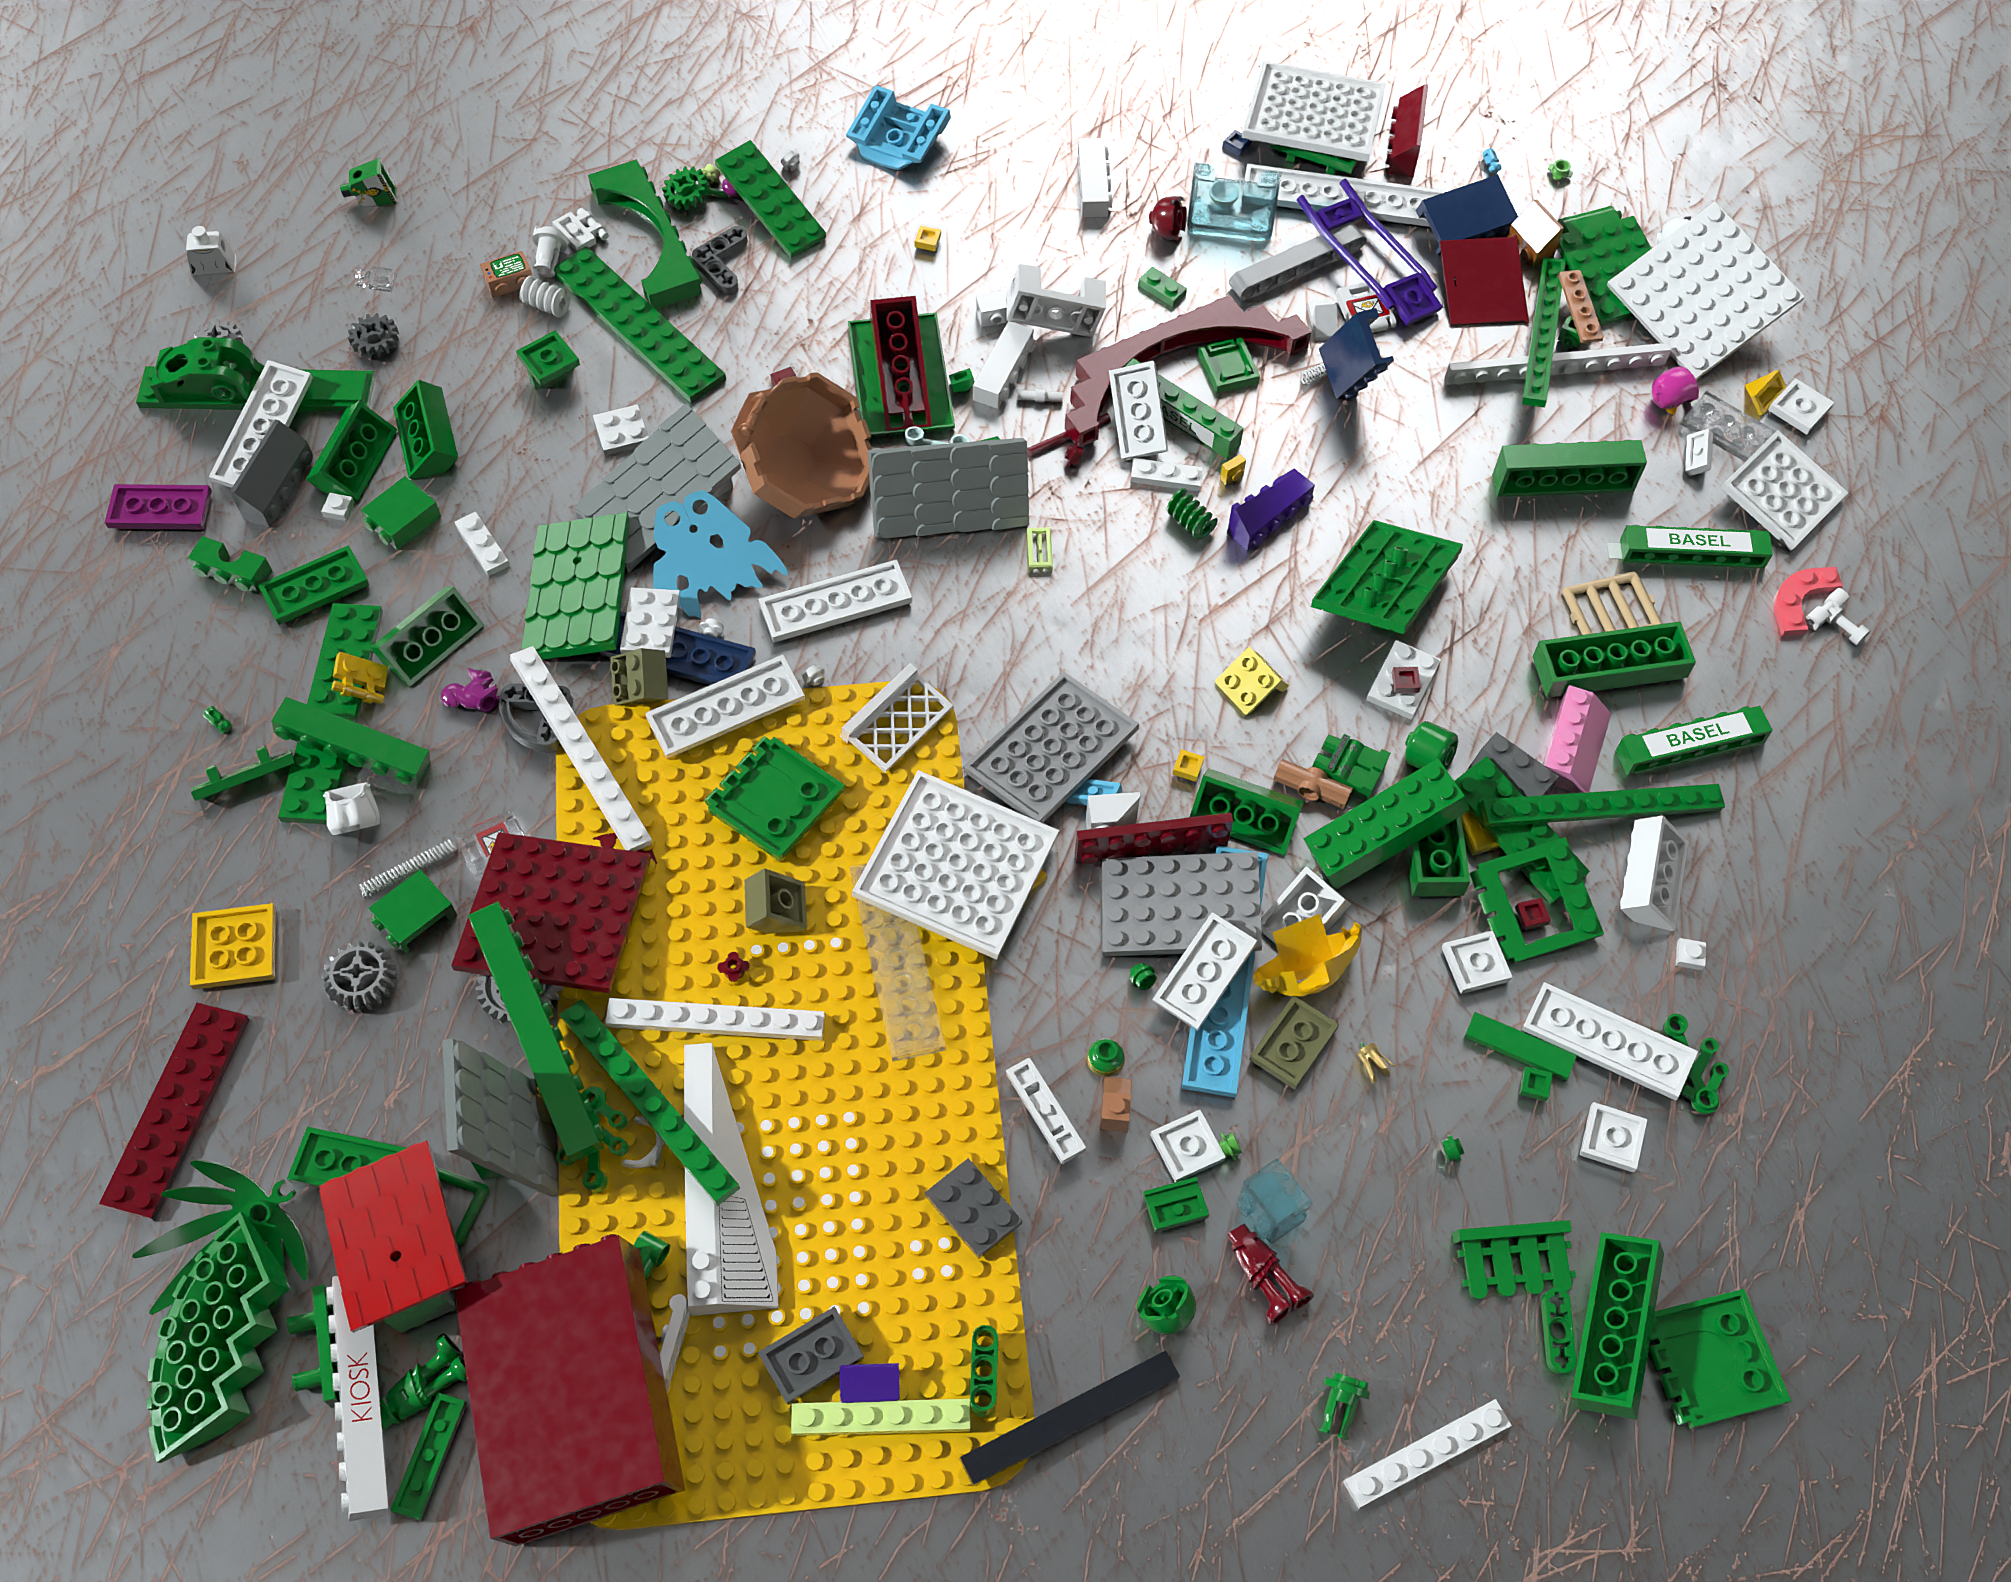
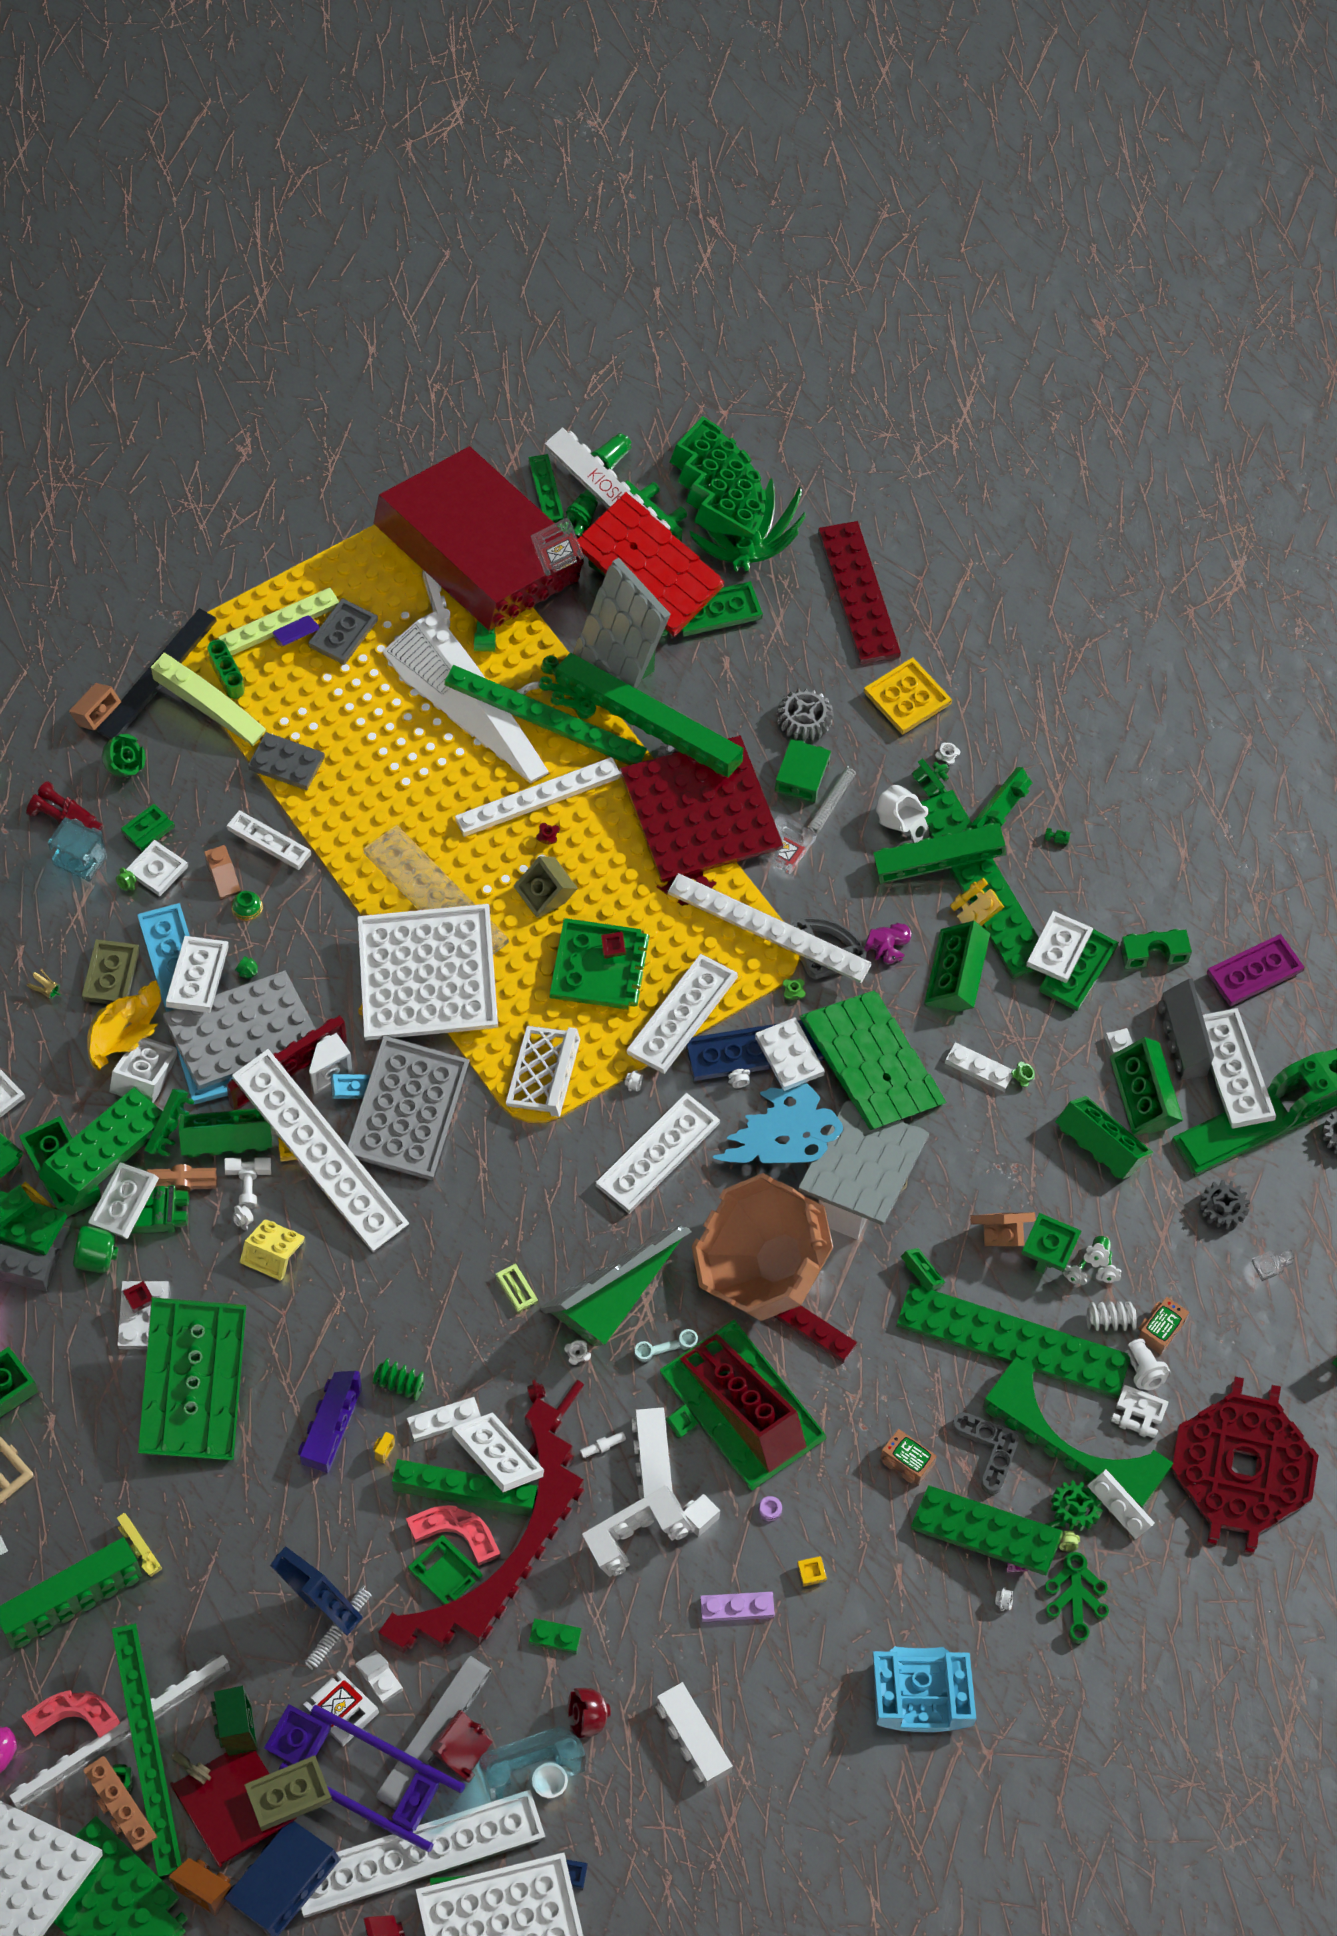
camera: 150 degrees right, 0 degrees up
green brick [361,476,441,550] -> none
white plate [593,404,648,456] -> none
olive slope [610,648,668,705] -> none
none -> coral plate [21,1690,121,1738]
none -> nougat brick [69,683,121,730]
none -> white plate [88,1162,159,1239]
none -> light yellow hinge [117,1513,163,1577]
none -> green plate [145,1089,194,1156]
none -> yellowish green slope [151,653,266,746]
none -> dark tan plate [171,1751,212,1784]
none -> dark green brick [211,1685,258,1756]
none -> white bar [225,1158,271,1209]
none -> white plate [232,1049,409,1253]
none -> white plate [232,1205,253,1231]
none -> olive plate [245,1755,333,1831]
none -> coral plate [406,1505,501,1566]
none -> dark red piece [429,1710,493,1783]
none -> clear container [531,517,584,576]
none -> green plant [590,433,632,470]
none -> dark red plate [601,932,626,958]
none -> lavender plate [700,1592,775,1622]
none -> lavender tile [758,1496,782,1521]
none -> bright green plate [783,978,806,1000]
none -> brick [880,1429,937,1486]
none -> green plate [900,1248,946,1291]
none -> green hips [911,758,949,798]
none -> white plate [935,743,960,765]
none -> nougat bracket [970,1212,1036,1246]
none -> bright green plate [1011,1062,1035,1087]
none -> white plate [1026,911,1093,983]
none -> green plant [1045,1552,1109,1644]
none -> white plant [1063,1236,1121,1285]
none -> white plate [1087,1469,1155,1539]
none -> dark red plate [1171,1376,1319,1554]

